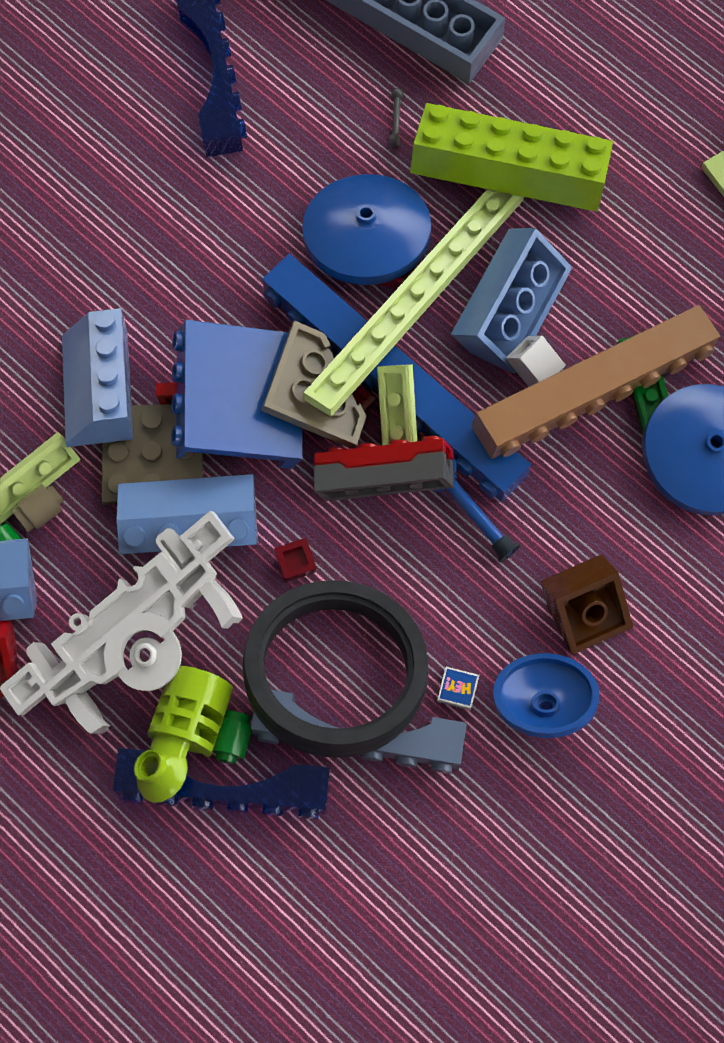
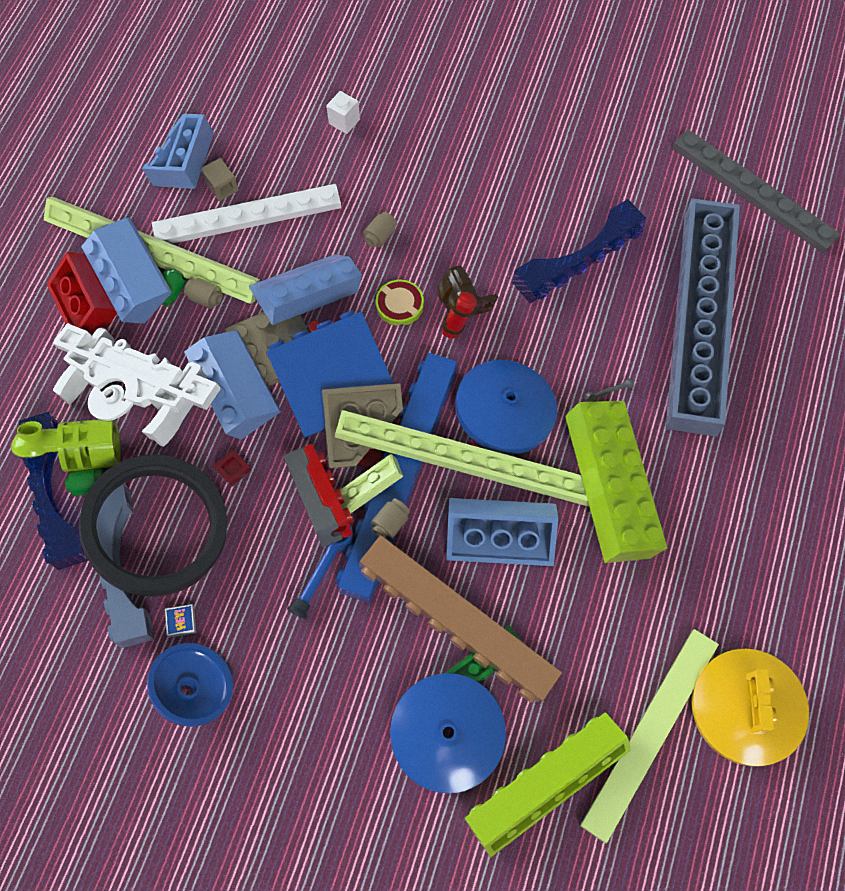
camera: 65 degrees right, 5 degrees down
white brick [506,336,566,387] -> none
reddish brown slope [540,554,633,655] -> none
none -> dark tan brick [363,212,397,248]
none -> dark tan brick [371,498,410,539]
none -> tile [375,279,424,326]
none -> dark brown piece [438,266,499,339]

